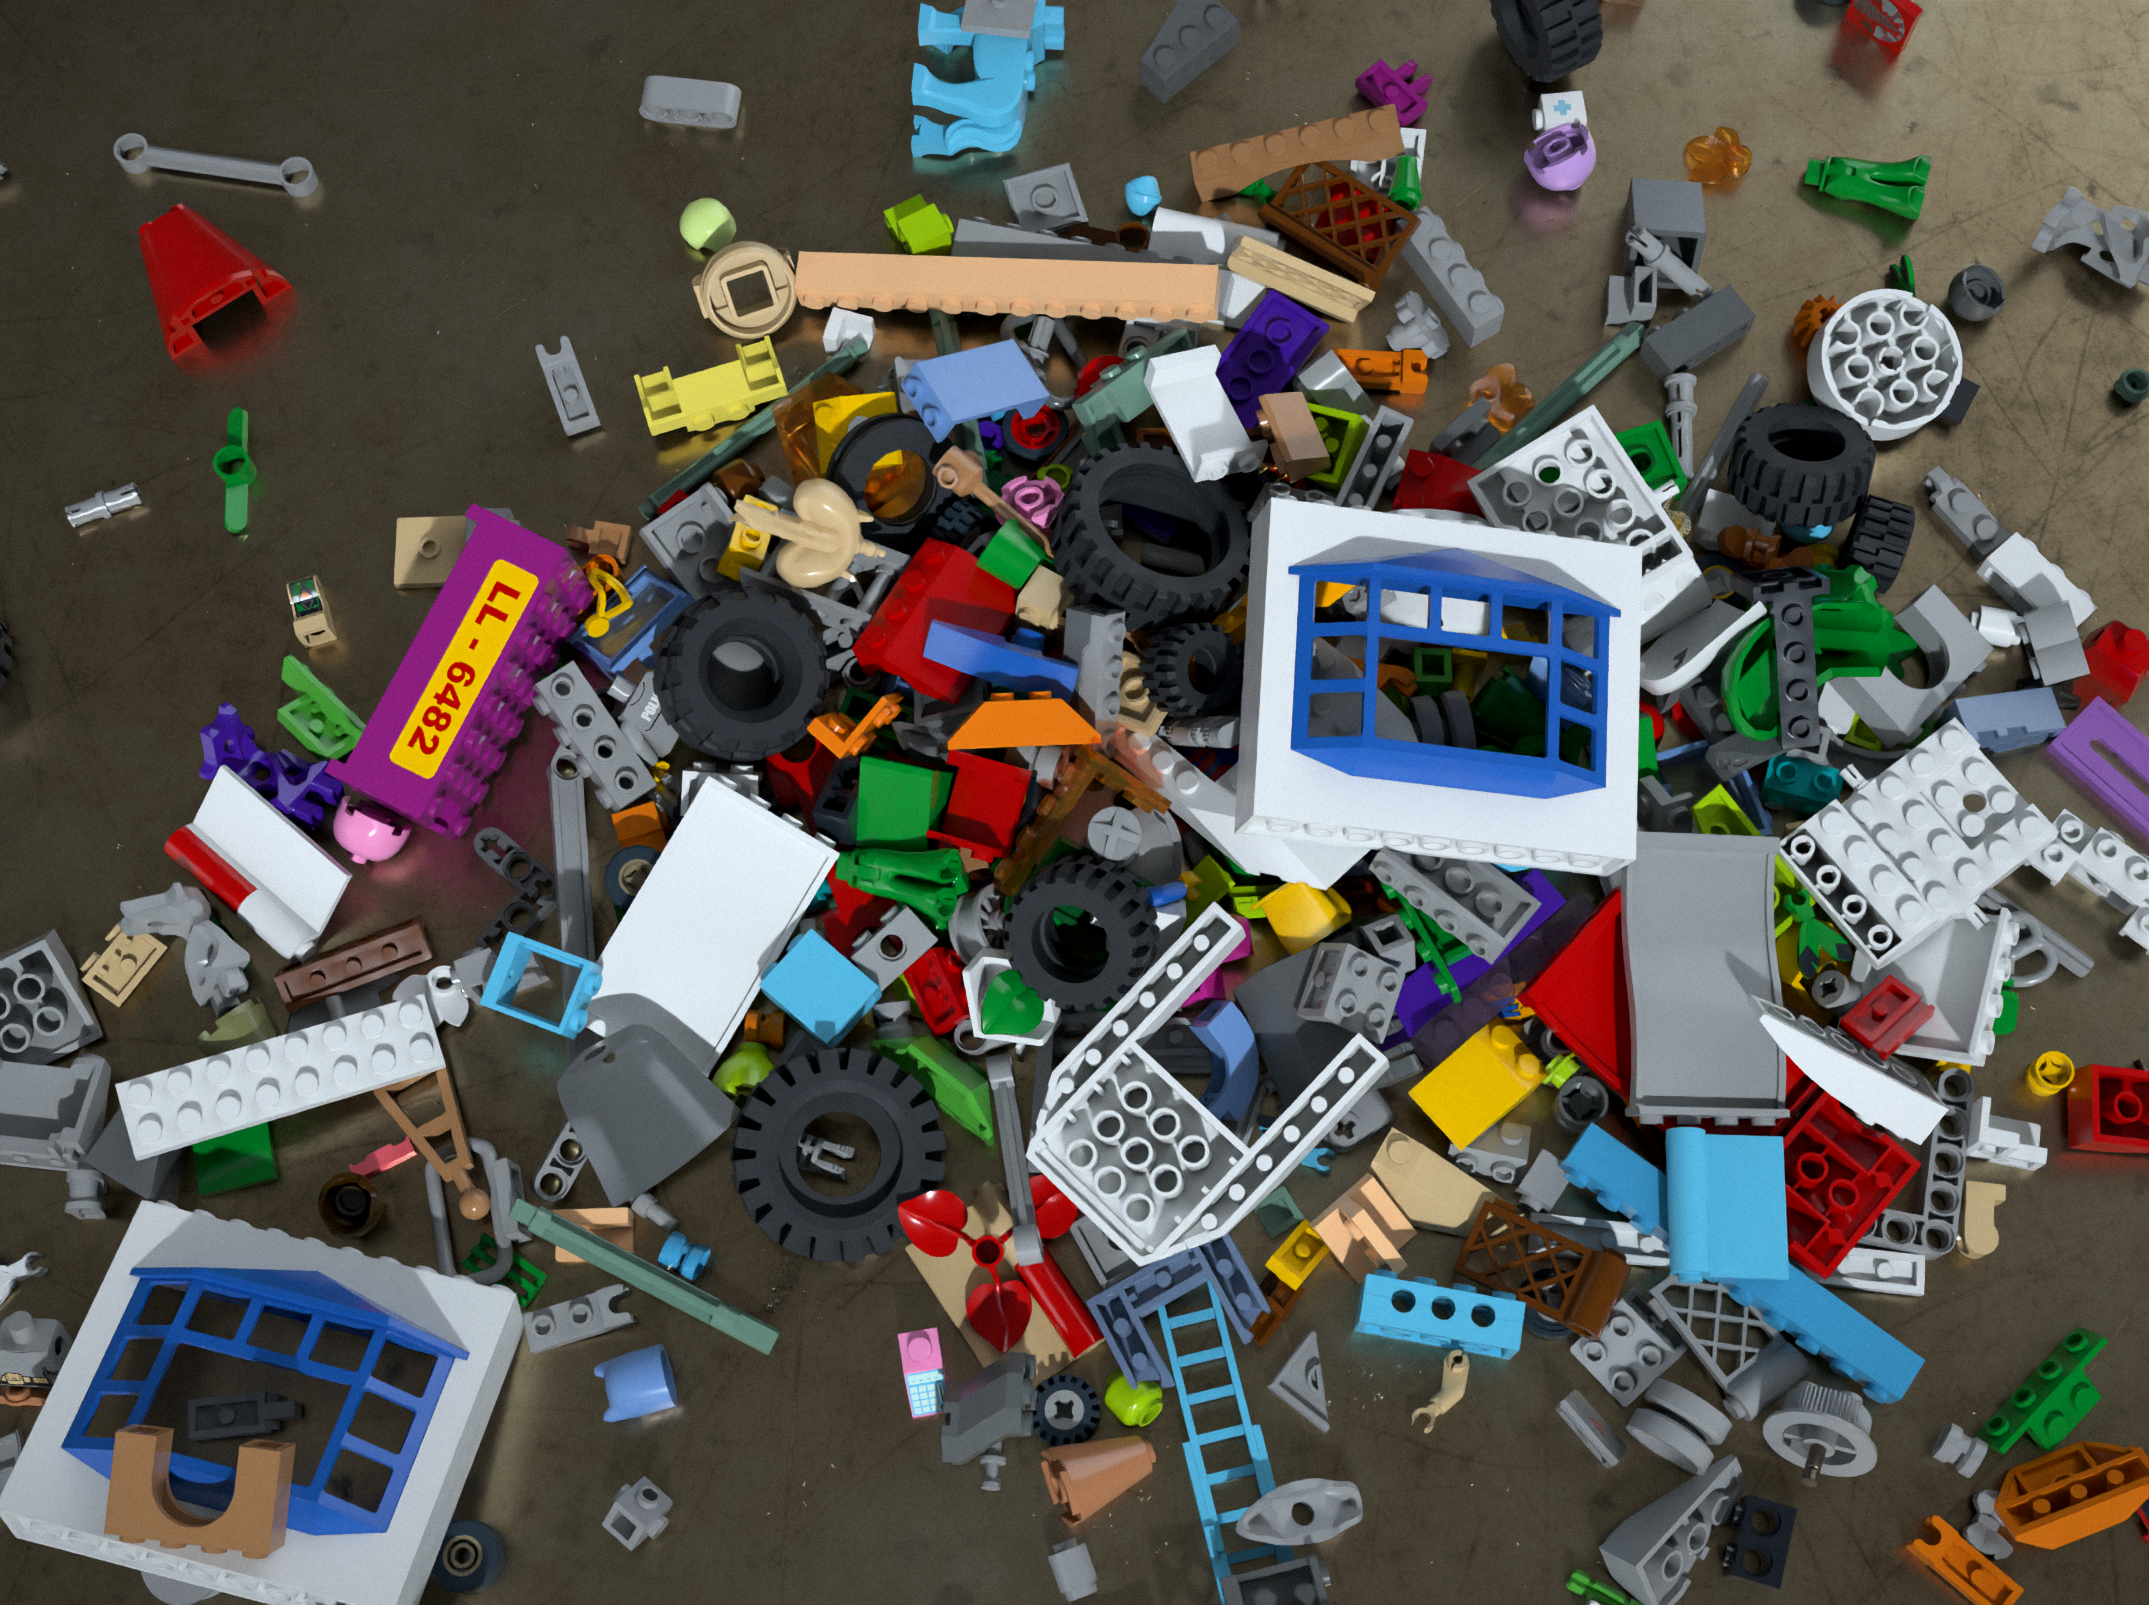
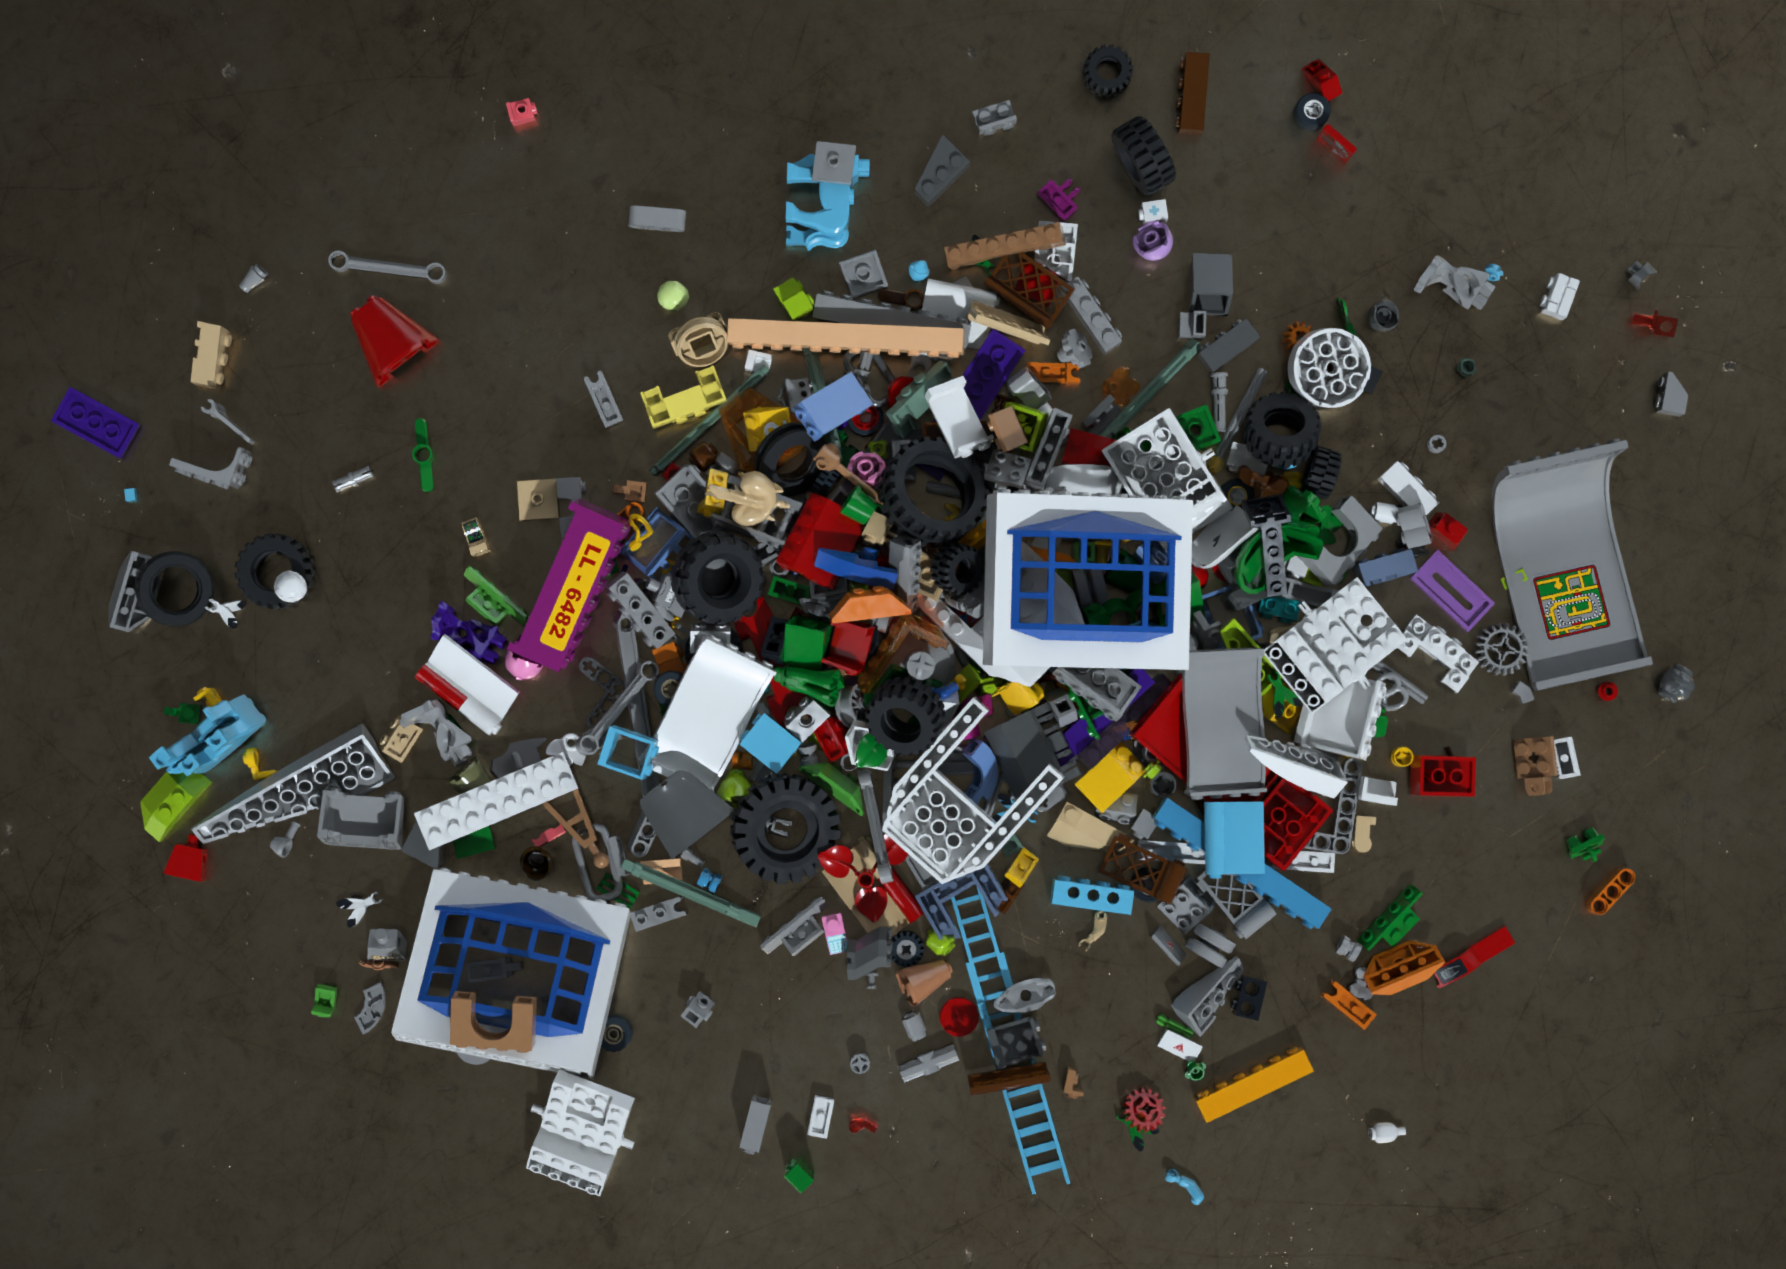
camera: 10 degrees left, 15 degrees up
light grey piece [65,1169,108,1219] -> none
reddish brown fence [273,915,433,1013] -> none
medium blue piece [594,1344,678,1422] -> none
orange bracket [806,692,904,759] -> none
light grey tile [1267,1328,1330,1433] -> none
light grey bracket [1296,942,1405,1044] -> none
light nougat bracket [1309,1173,1417,1284] -> none
green cone [1388,156,1423,211] -> none
light grey pin [1625,224,1711,302] -> none
clear orange plate [1686,126,1753,184] -> none
light grey piece [1763,1381,1878,1487] -> none
green piece [1804,155,1931,221] -> none
light grey wheel [1812,970,1862,1017] -> none
red plate [1839,974,1936,1061] -> none
light grey hinge [1922,466,2011,560] -> none
none -> light grey piece [576,661,659,755]
none -> light grey bracket [760,897,829,956]
none -> red tile [940,997,979,1037]
none -> light grey bush [1427,435,1447,453]

